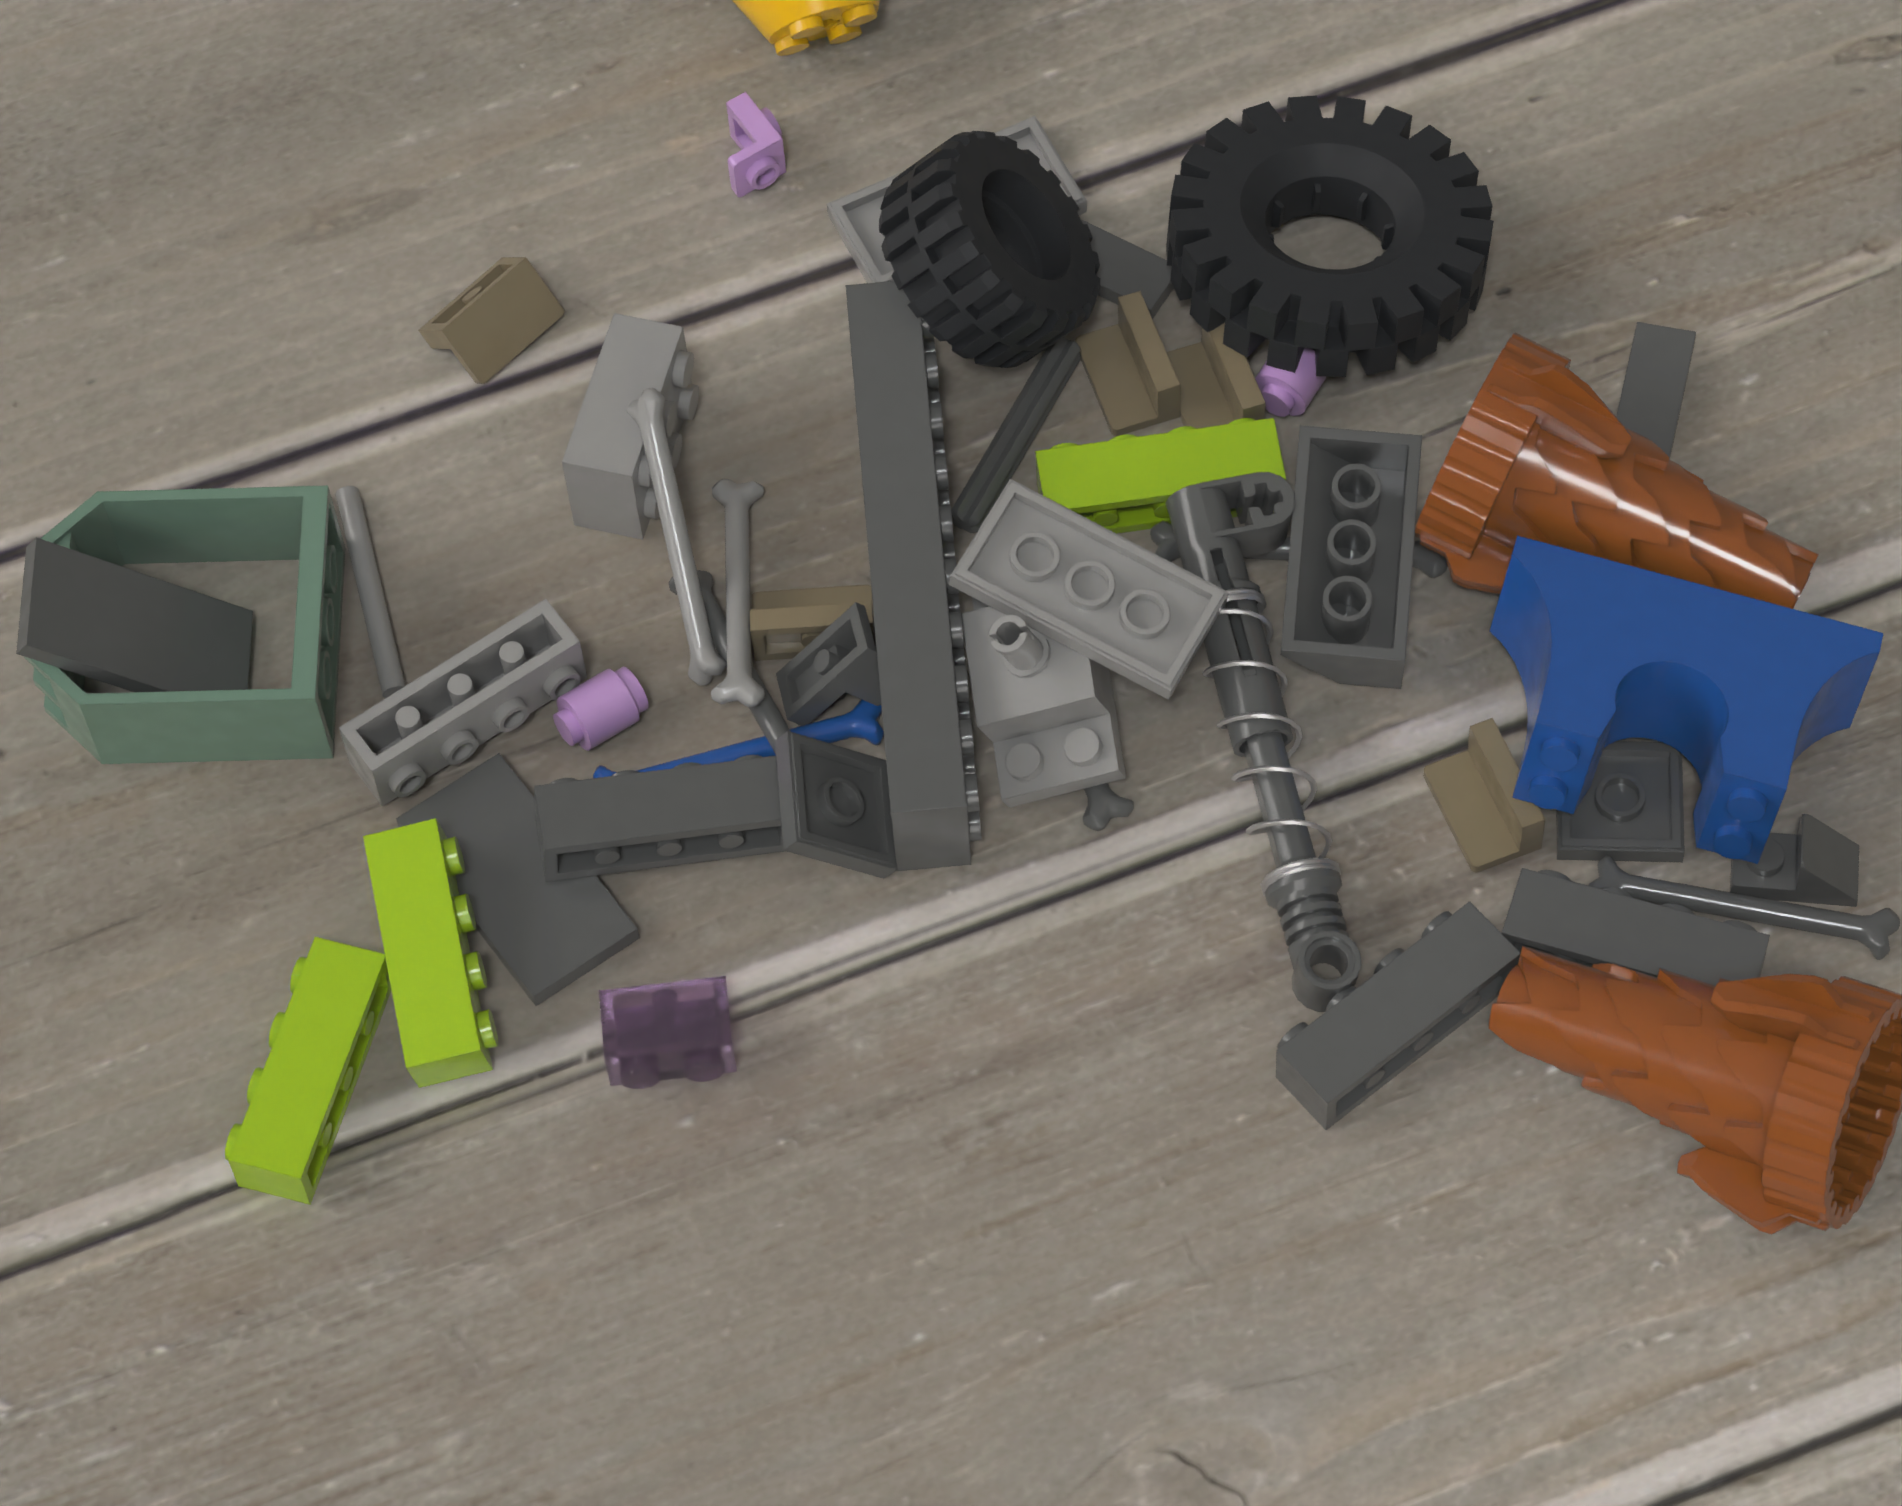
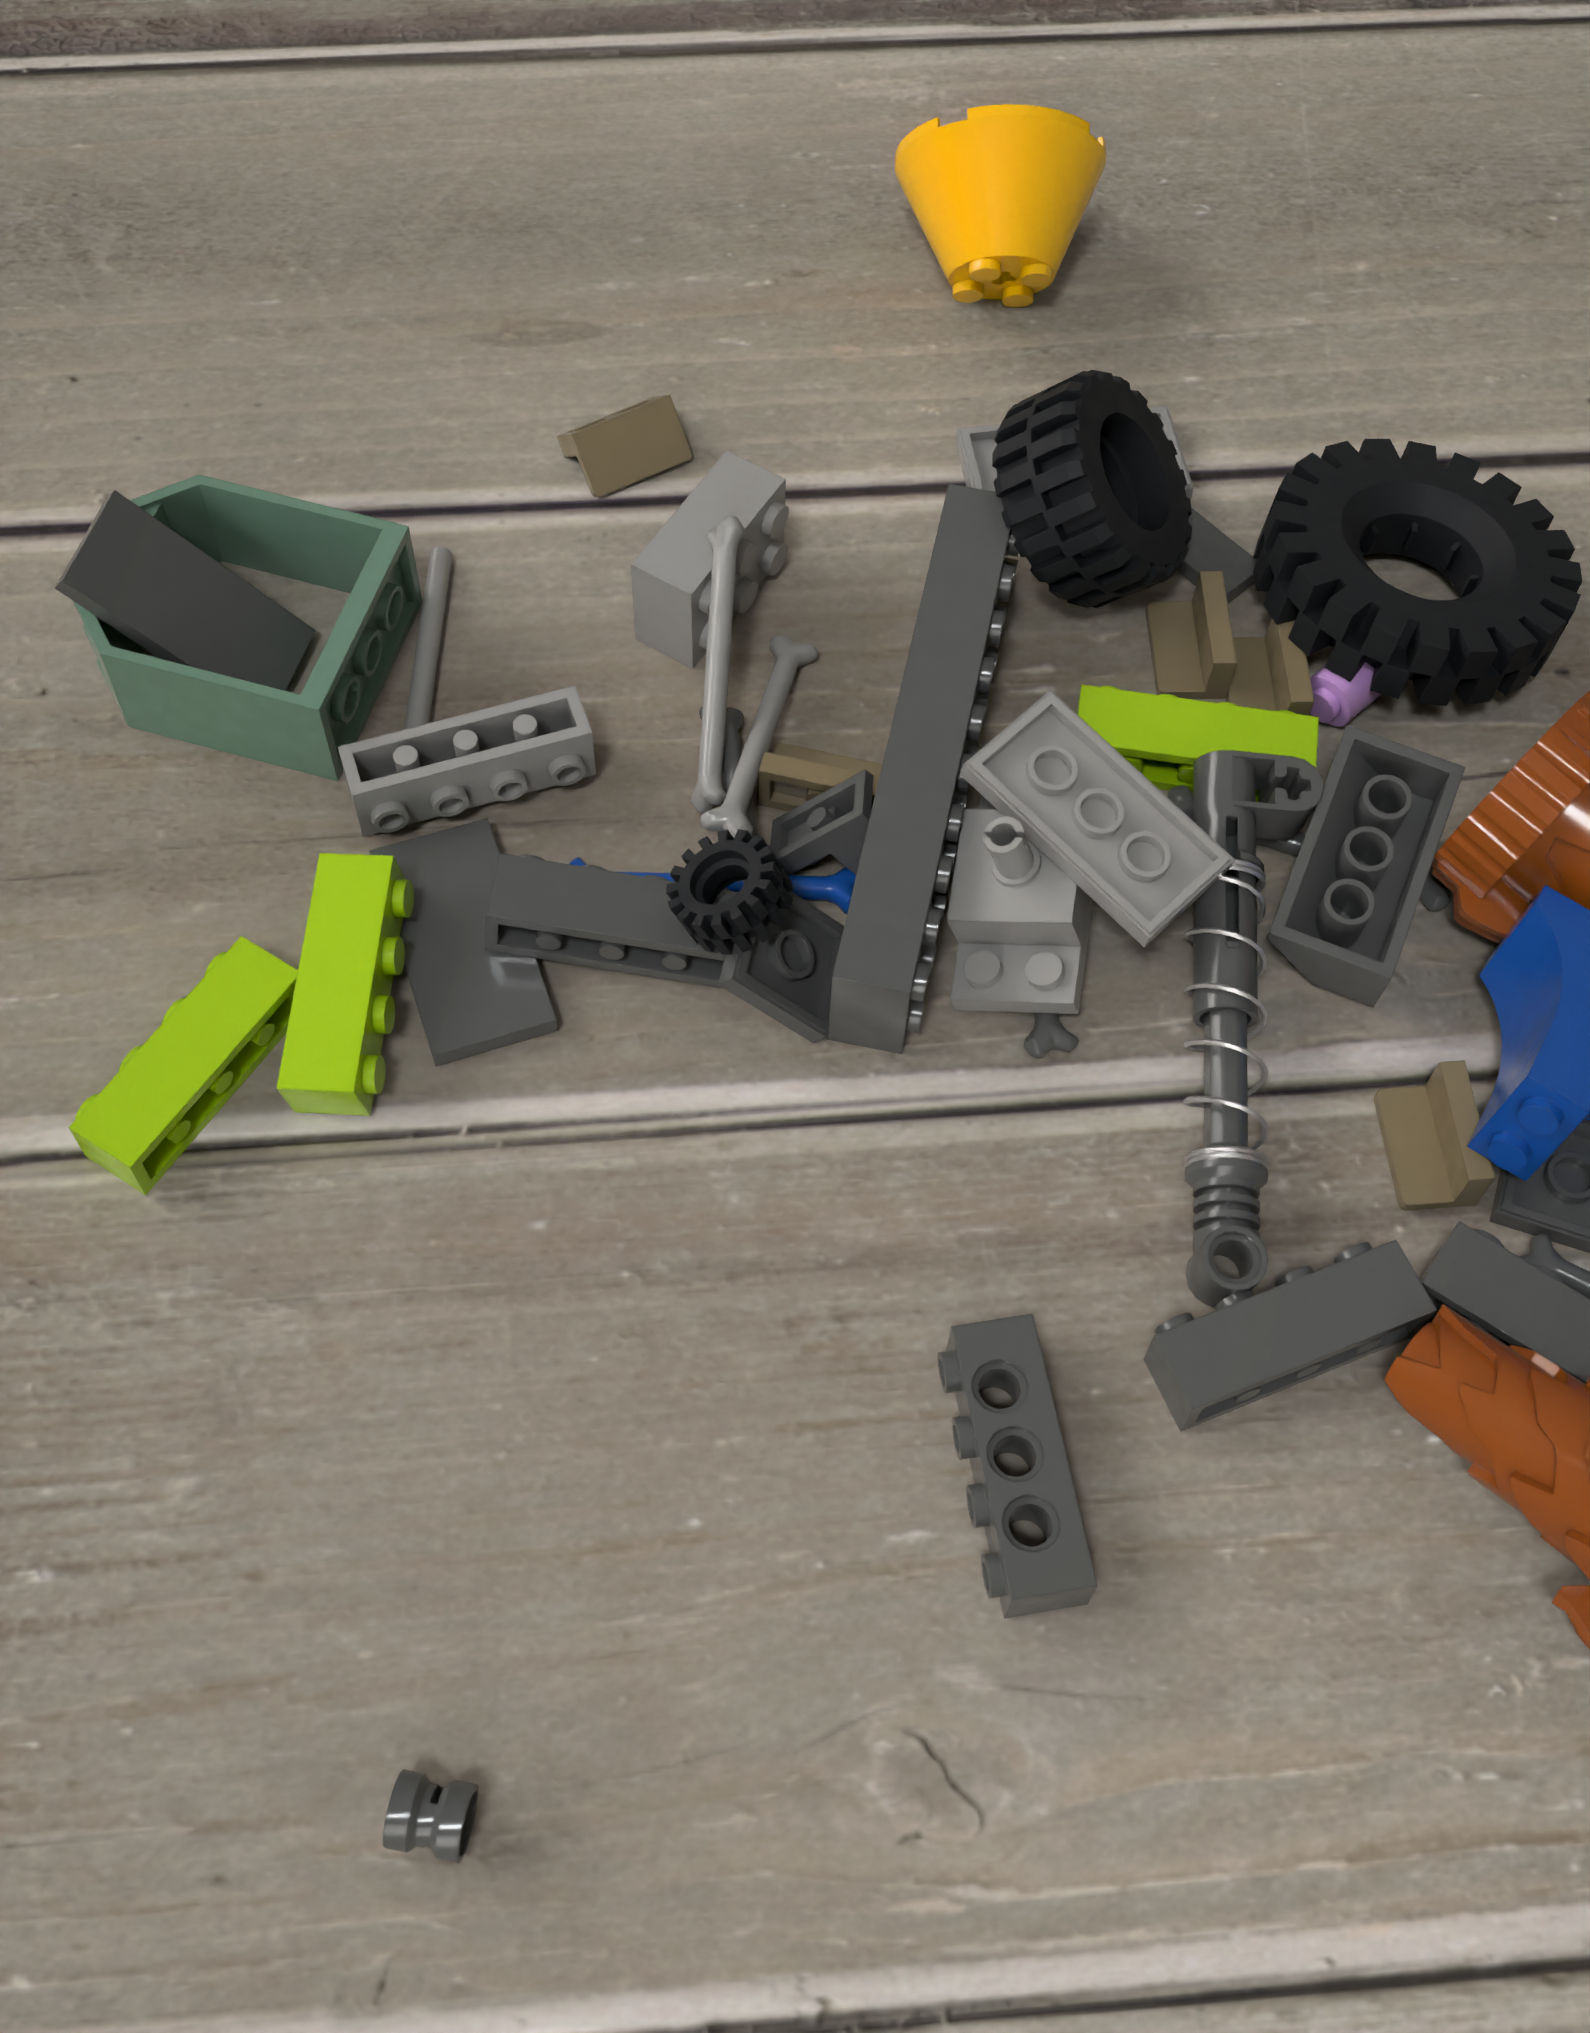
camera: 10 degrees right, 0 degrees up
lavender brick [553,667,649,751] -> none
clear purple brick [599,976,737,1089] -> none
lavender bracket [726,92,786,197] -> none
dark grey axle [951,337,1081,533] -> none
none -> black tyre [666,829,793,955]
none -> dark grey brick [938,1314,1098,1619]

